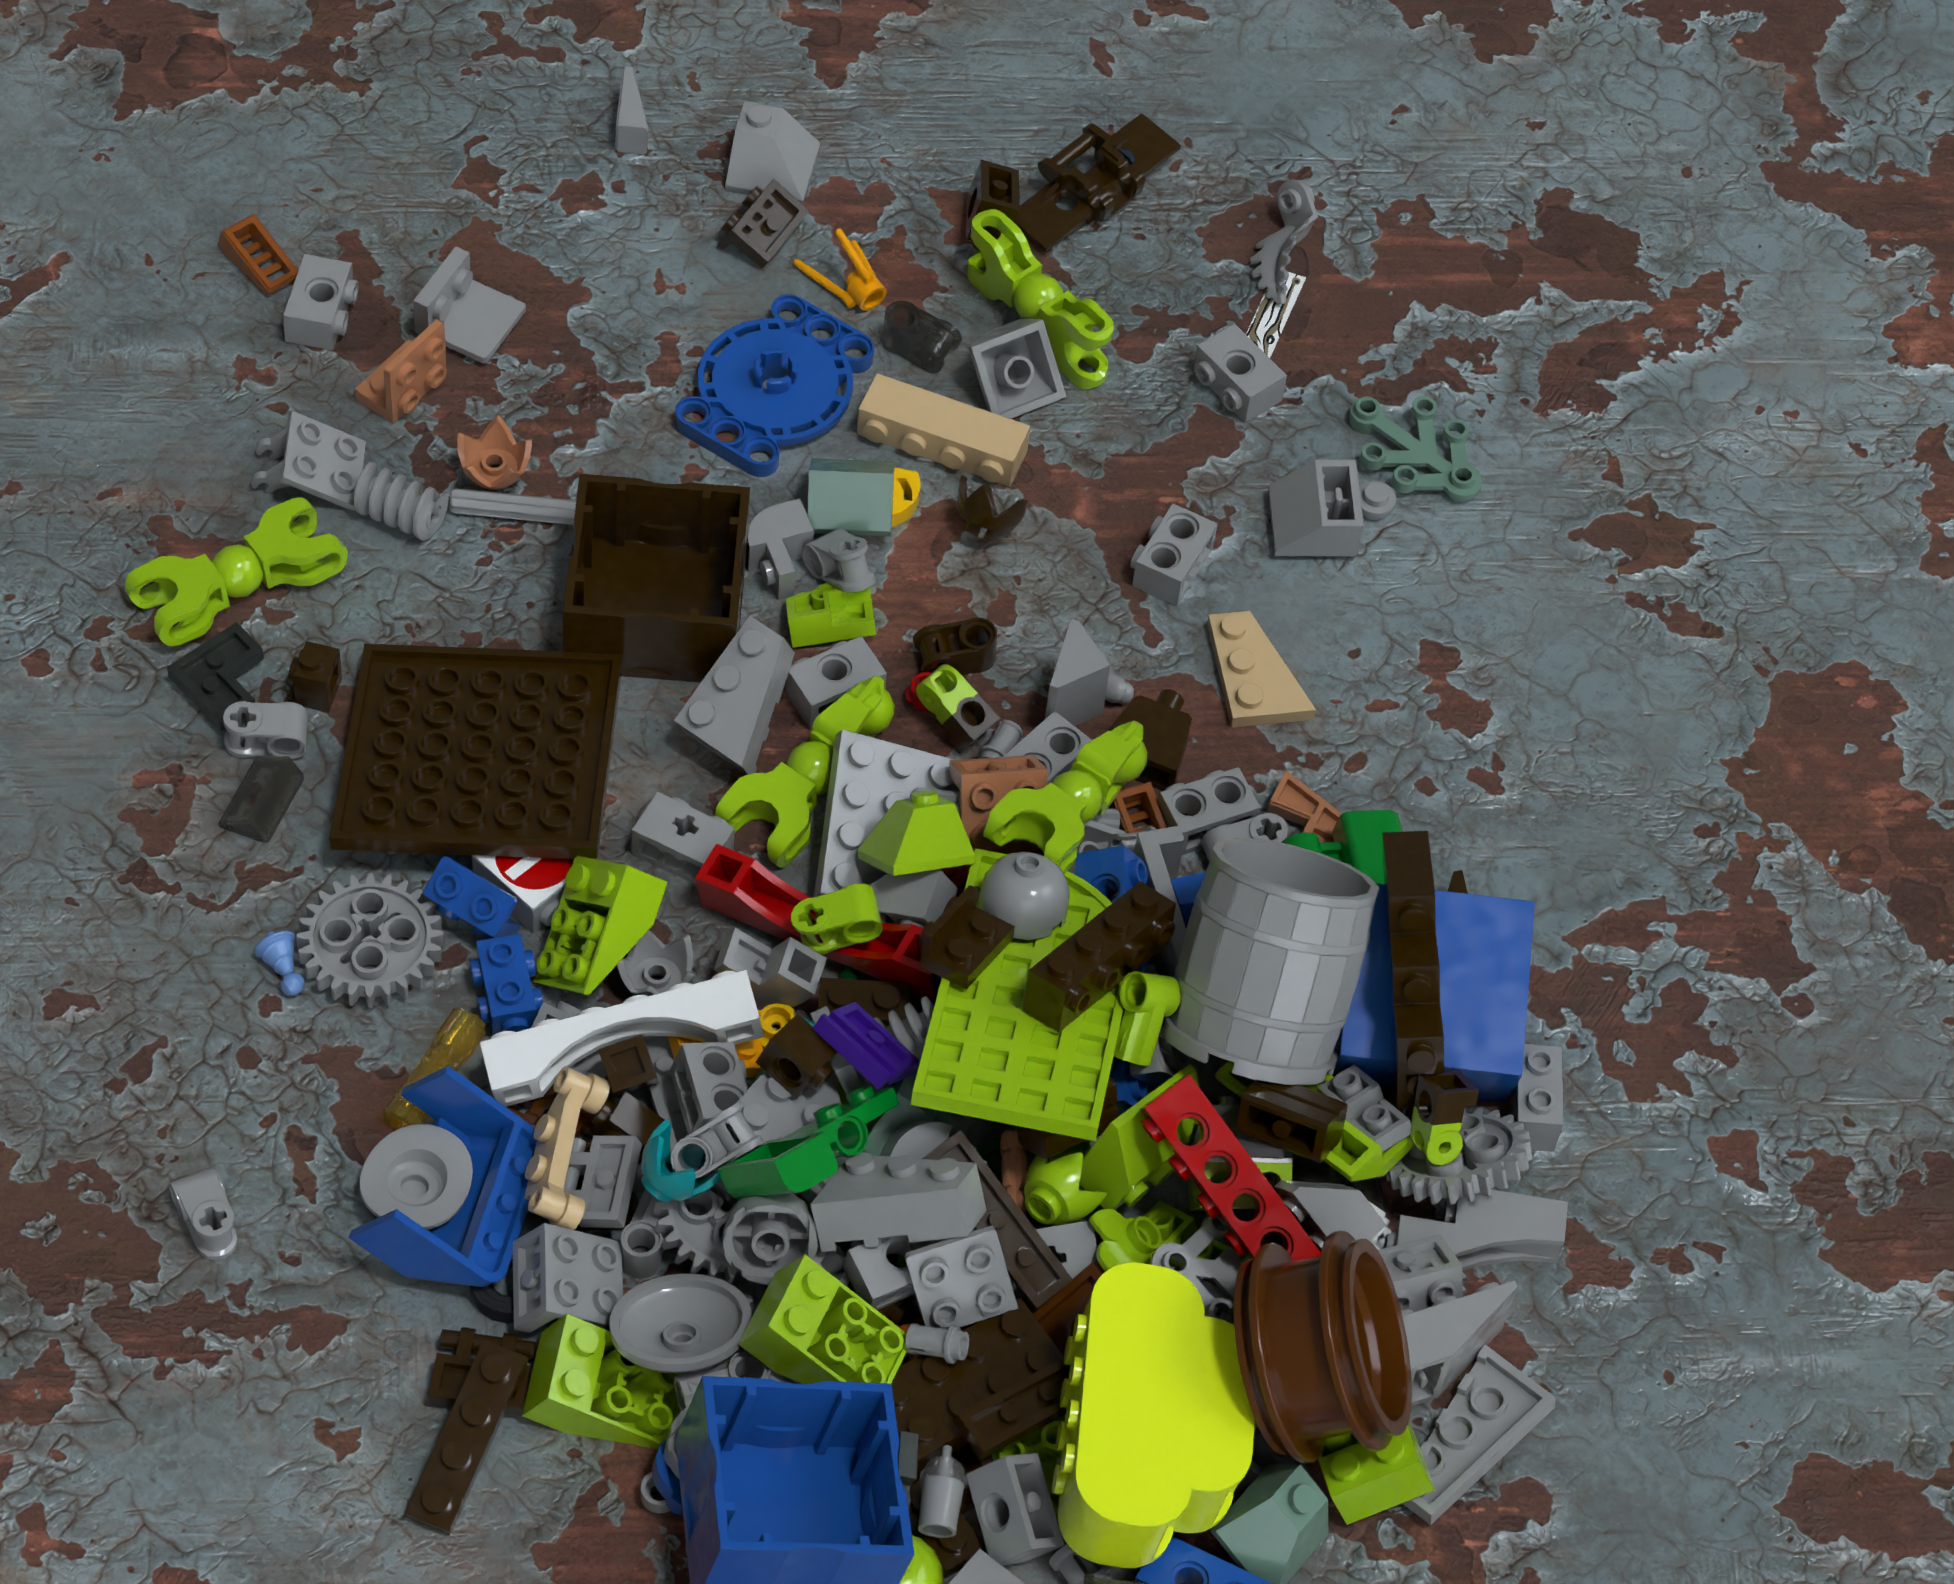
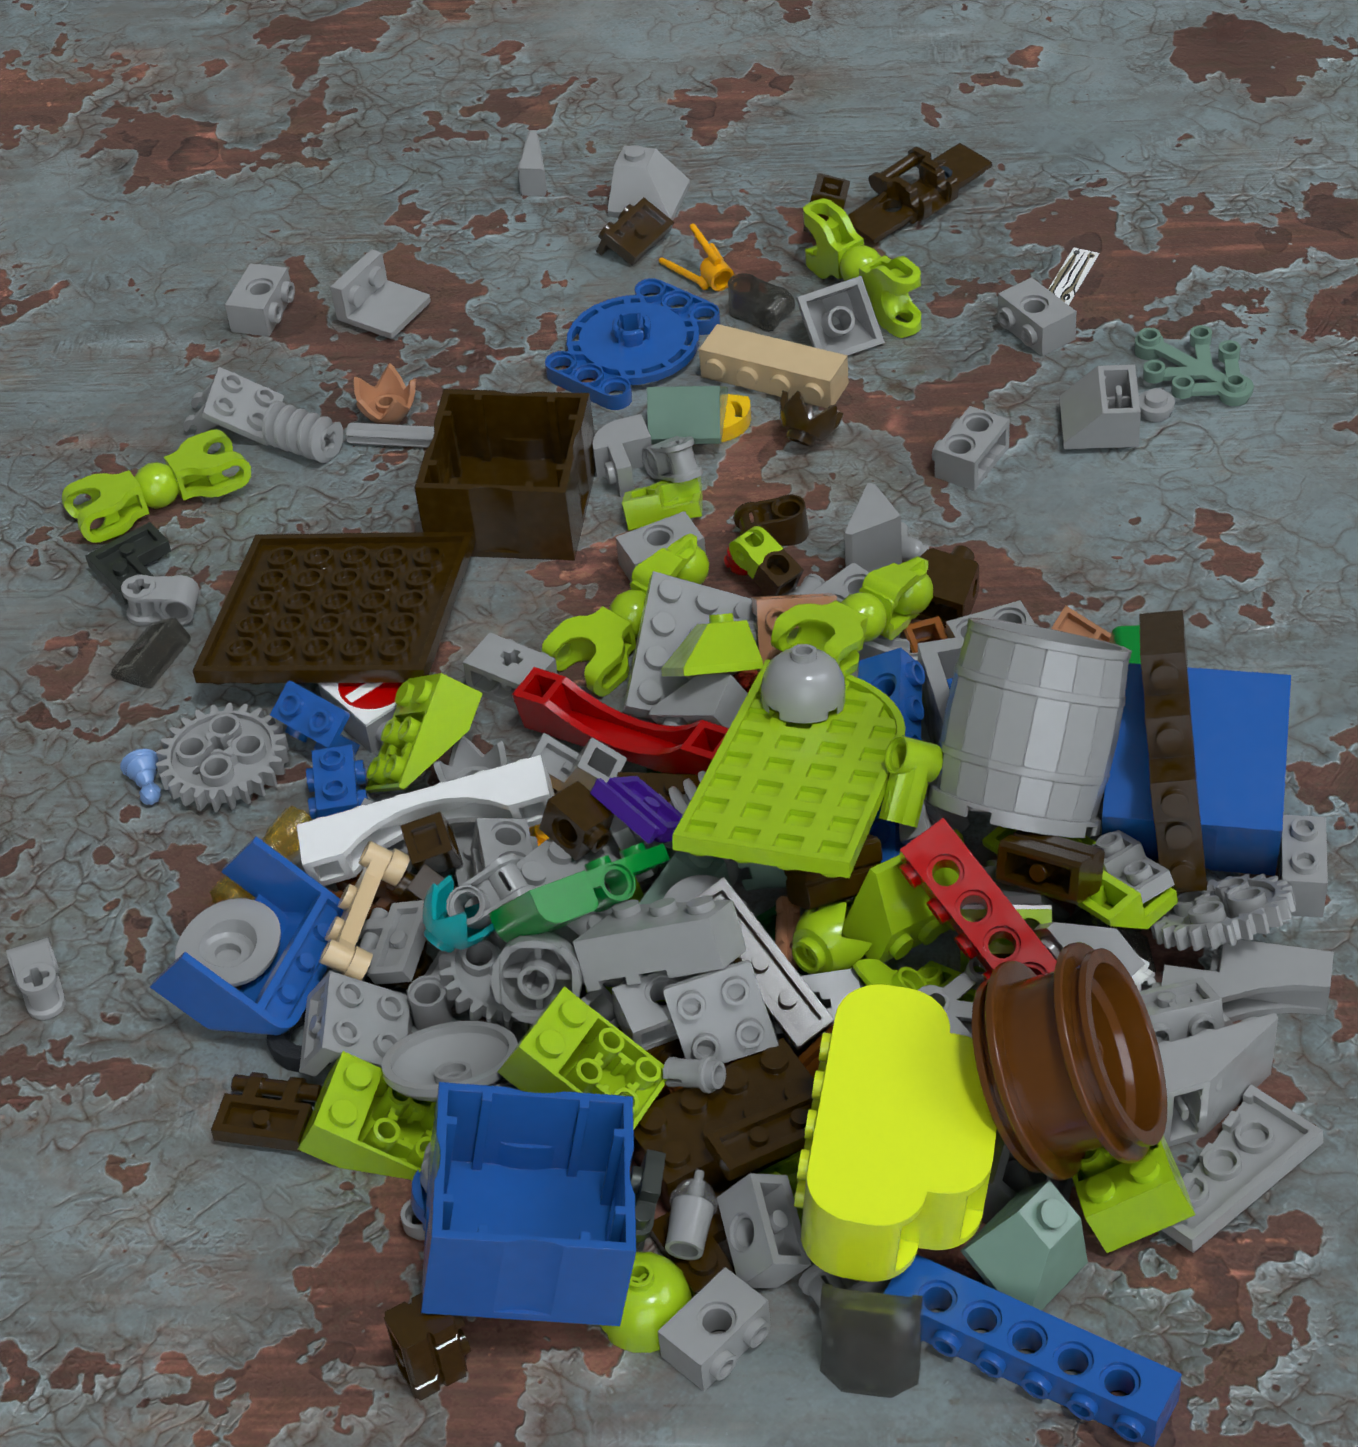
camera: 15 degrees right, 10 degrees down
dark orange slope [218,214,298,297] -> none
dark brown brick [287,641,342,713] -> none
nougat bracket [354,319,447,424] -> none
dark brown plate [405,1339,528,1535] -> none
light grey wedge [674,616,795,775] -> none
lime piece [791,883,883,955] -> none
dark brown bracket [919,885,1015,990] -> none
dark brown brick [1023,881,1176,1033] -> none
tan wing [1207,611,1316,728] -> none
light grey plant [1250,180,1318,305] -> none
leg [1410,1070,1479,1165] -> none

